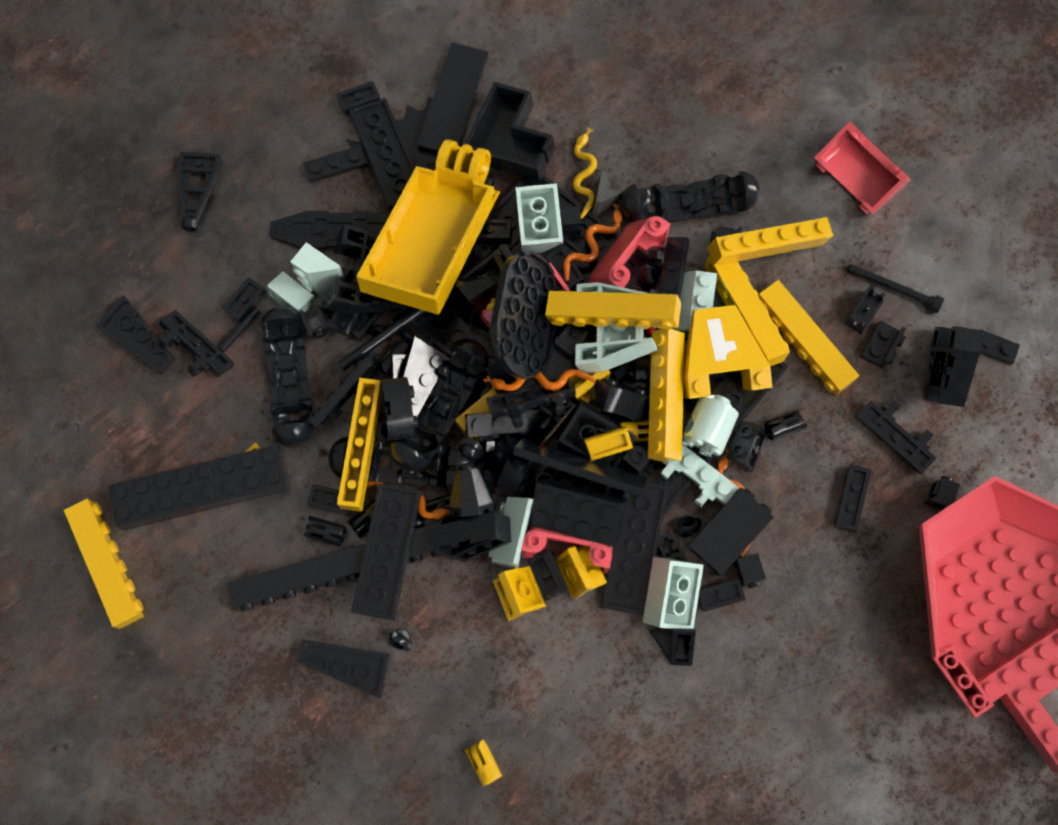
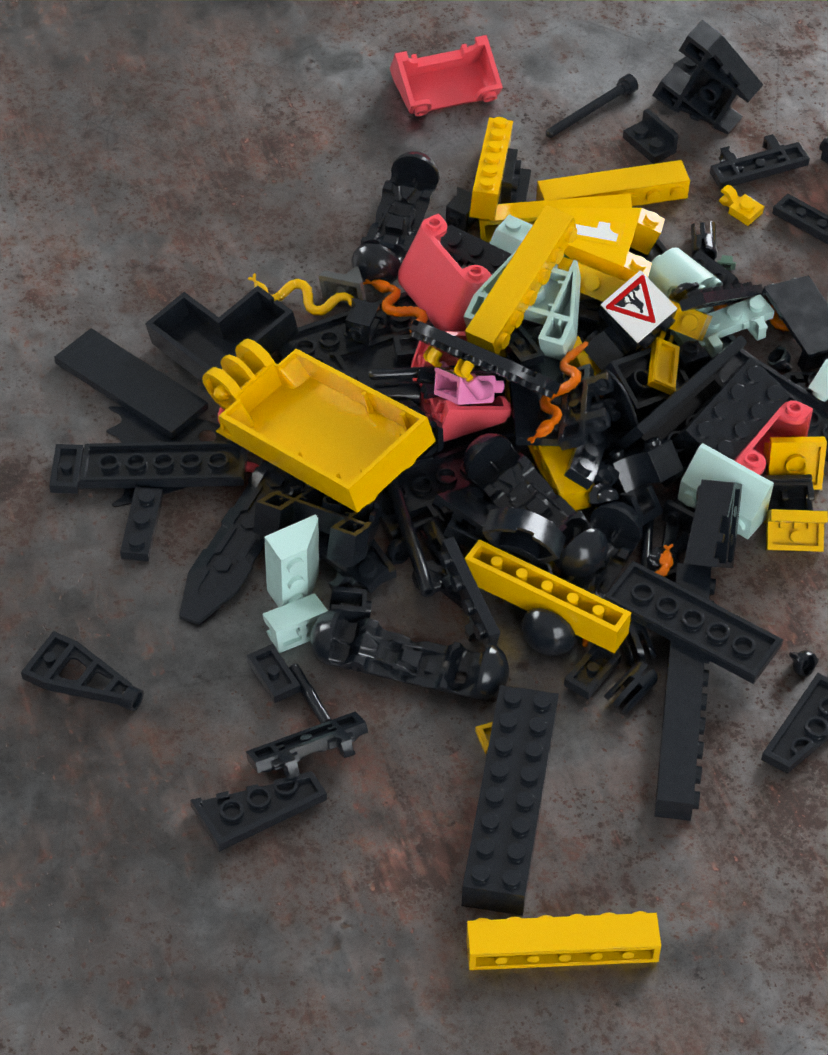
camera: 70 degrees left, 25 degrees down
black cone [449,462,495,517] -> none
light aqua slope [516,183,563,253] -> none
black hinge [844,284,885,335] -> none
none -> black bracket [501,148,531,204]
none -> piece [598,270,677,352]
none -> black piece [669,282,699,303]
none -> black plate [679,282,763,312]
none -> sand green piece [717,255,736,271]
none -> yellow plate [719,185,765,226]

